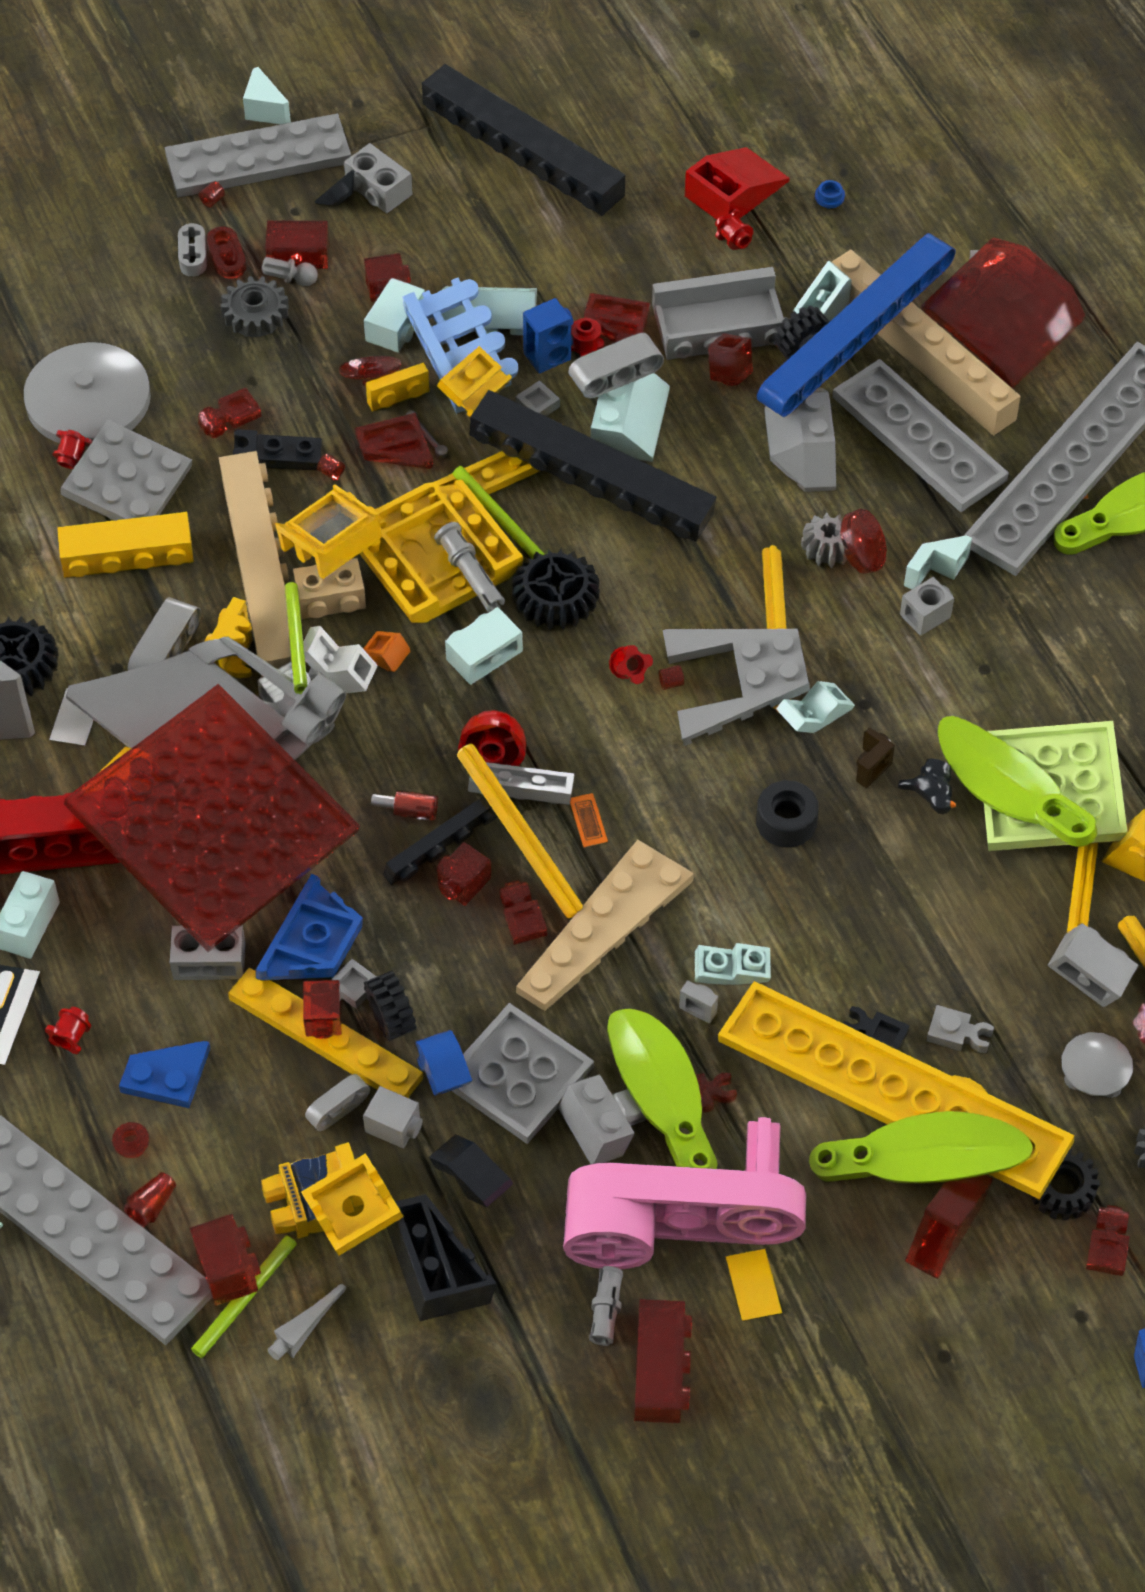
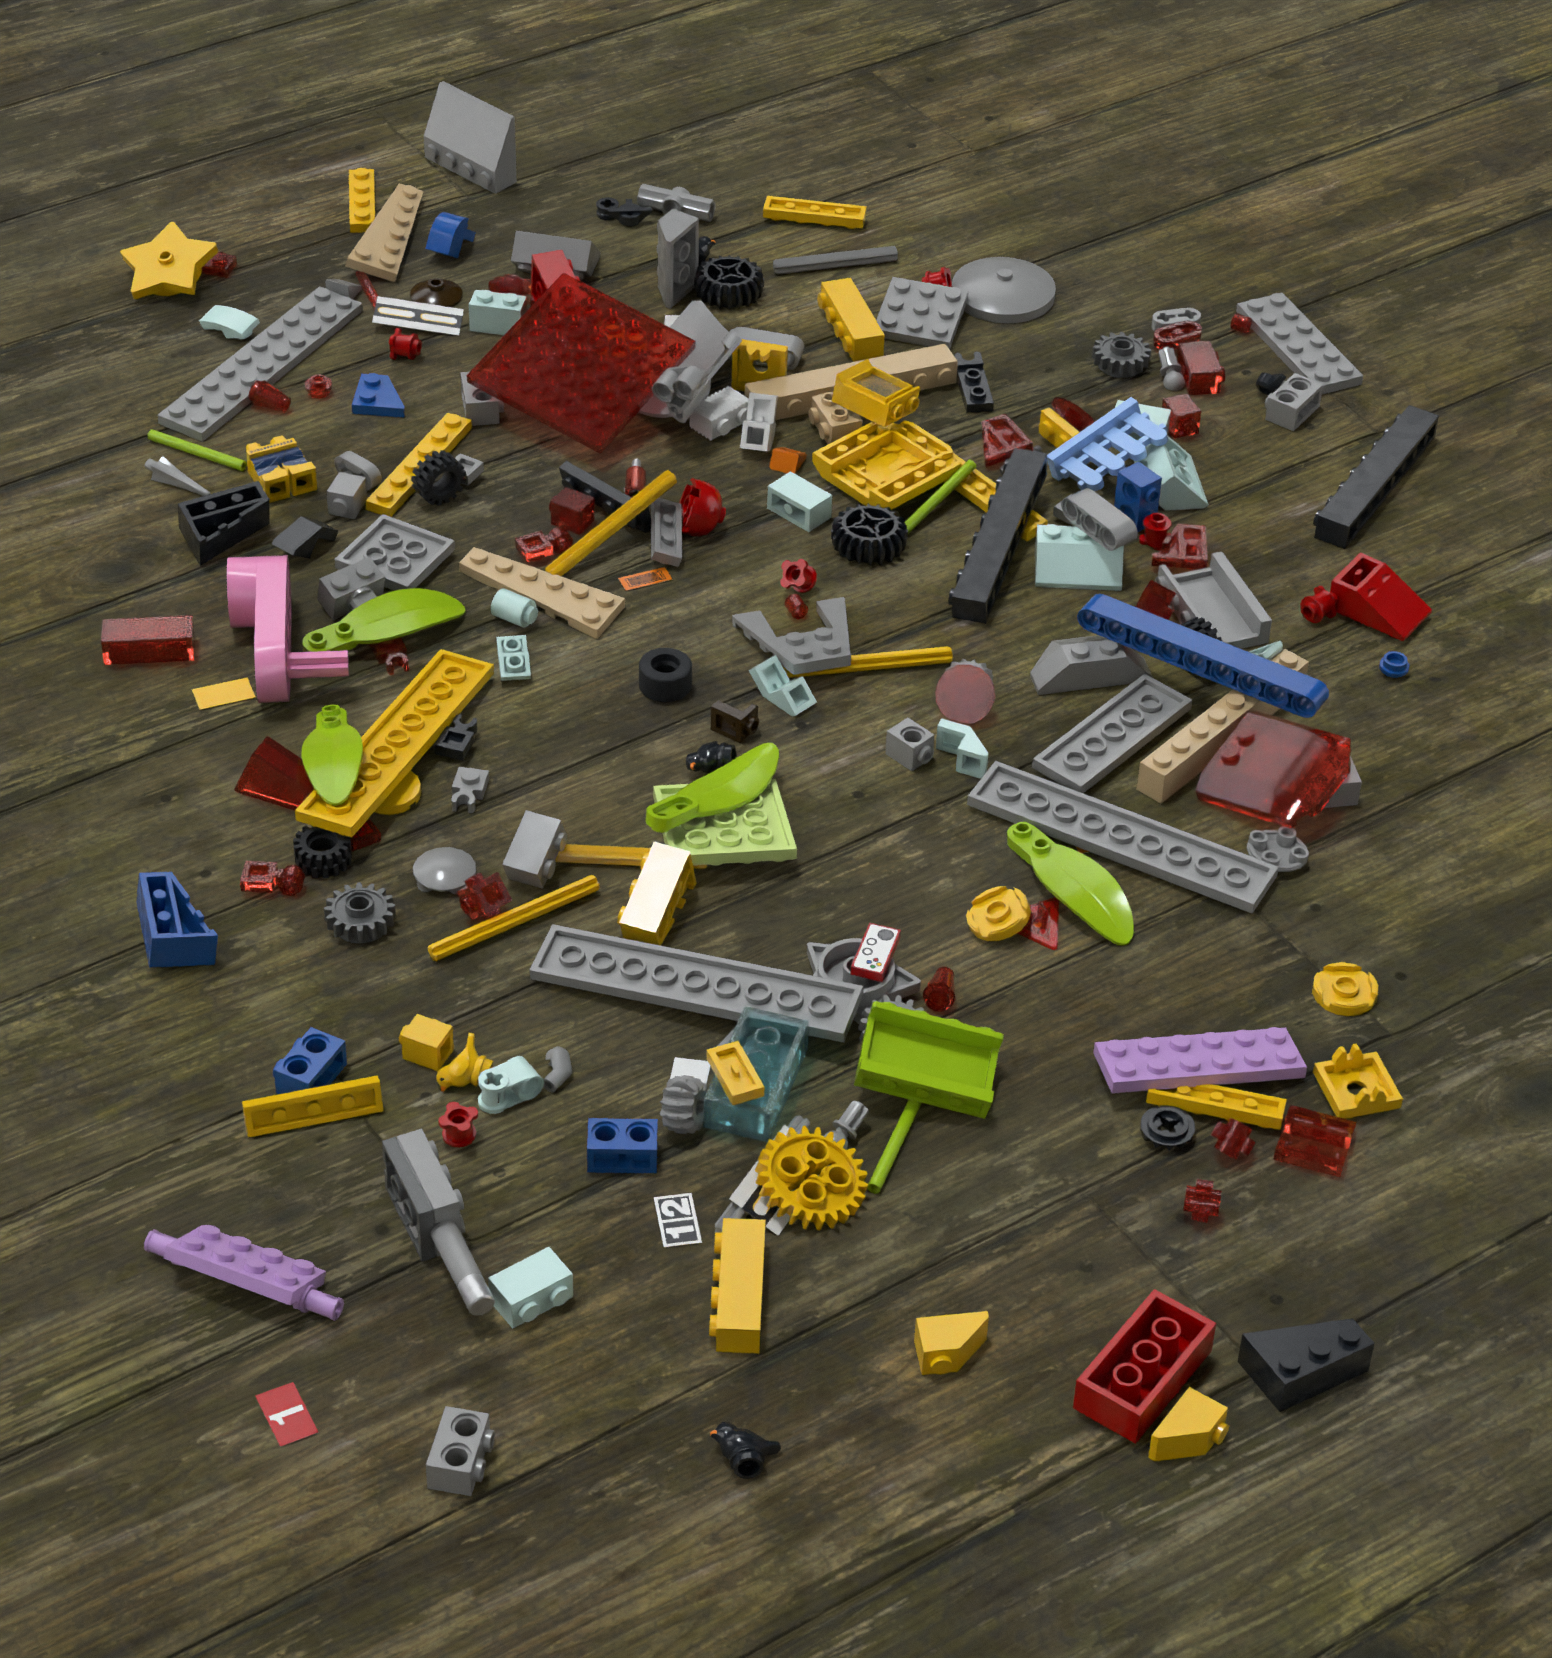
camera: 80 degrees right, 15 degrees down
clear red brick [189,1214,261,1306] -> none
clear red plate [198,387,261,438] -> none
light aqua slope [243,67,291,124] -> none
blue wing [256,874,363,980] -> none
lime piece [285,582,308,694] -> none
yellow piece [301,1153,403,1256] -> none
clear red brick [303,980,342,1039] -> none
clear red piece [317,454,345,481] -> none
blue brick [415,1030,472,1096] -> none
light grey pin [434,522,505,612] -> none
yellow plate [437,346,512,417] -> none
light grey pin [589,1266,623,1346] -> none
light grey plate [679,980,718,1024] -> none
none -> light aqua brick [491,588,538,628]
none -> light grey dish [1246,826,1309,872]

